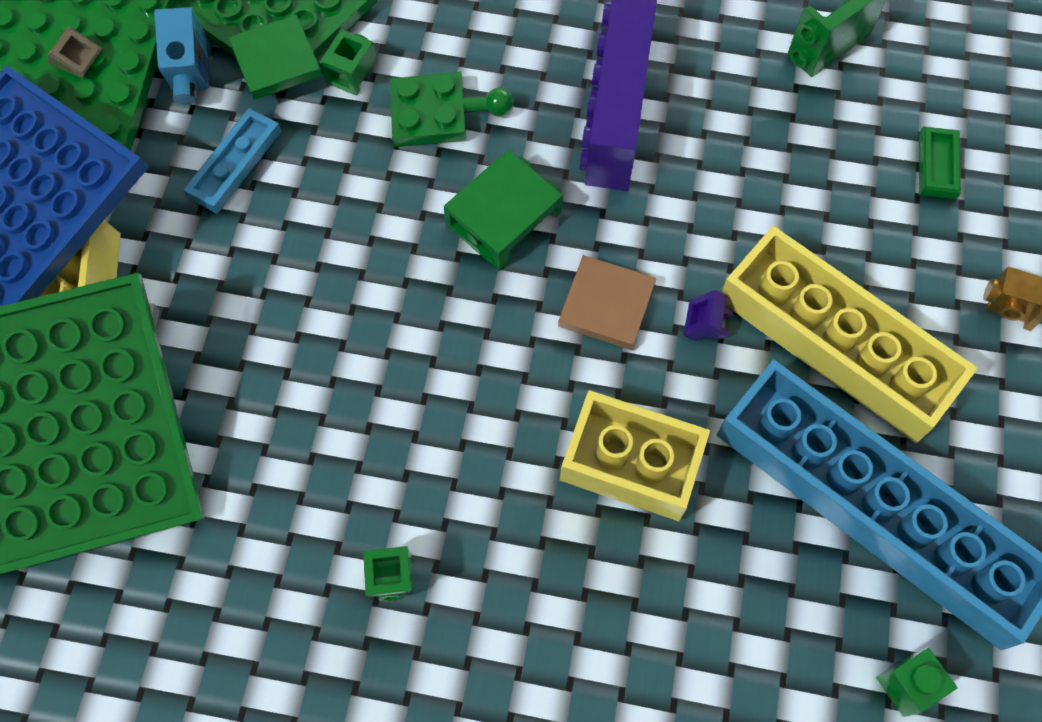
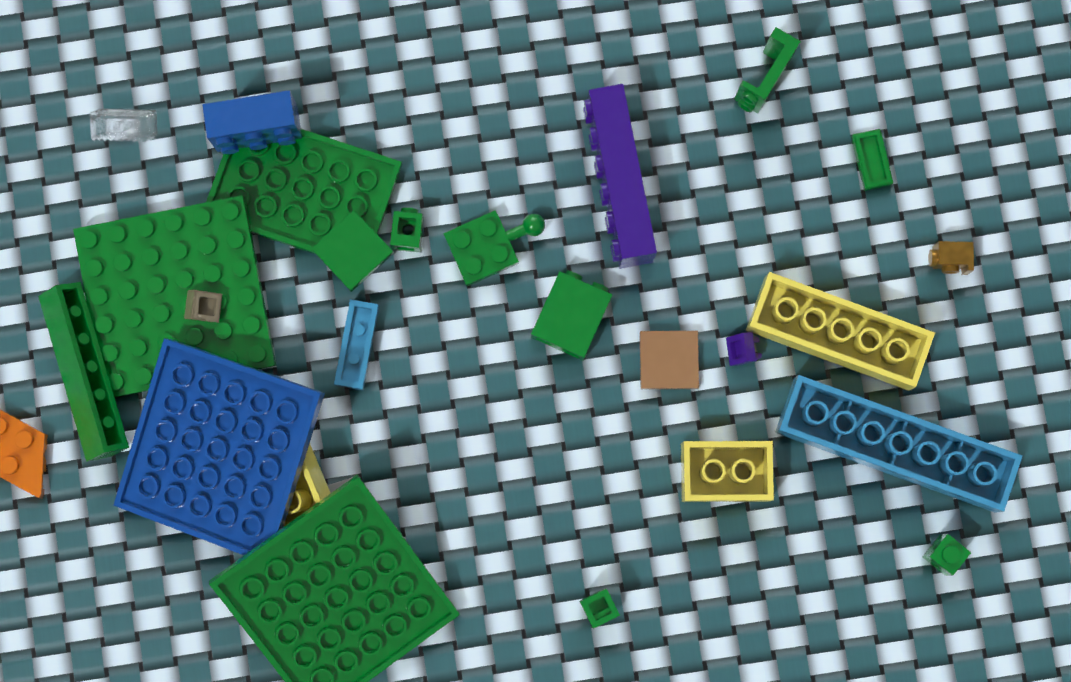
camera: 20 degrees left, 15 degrees up
dark azure torso [155,7,210,104] -> none

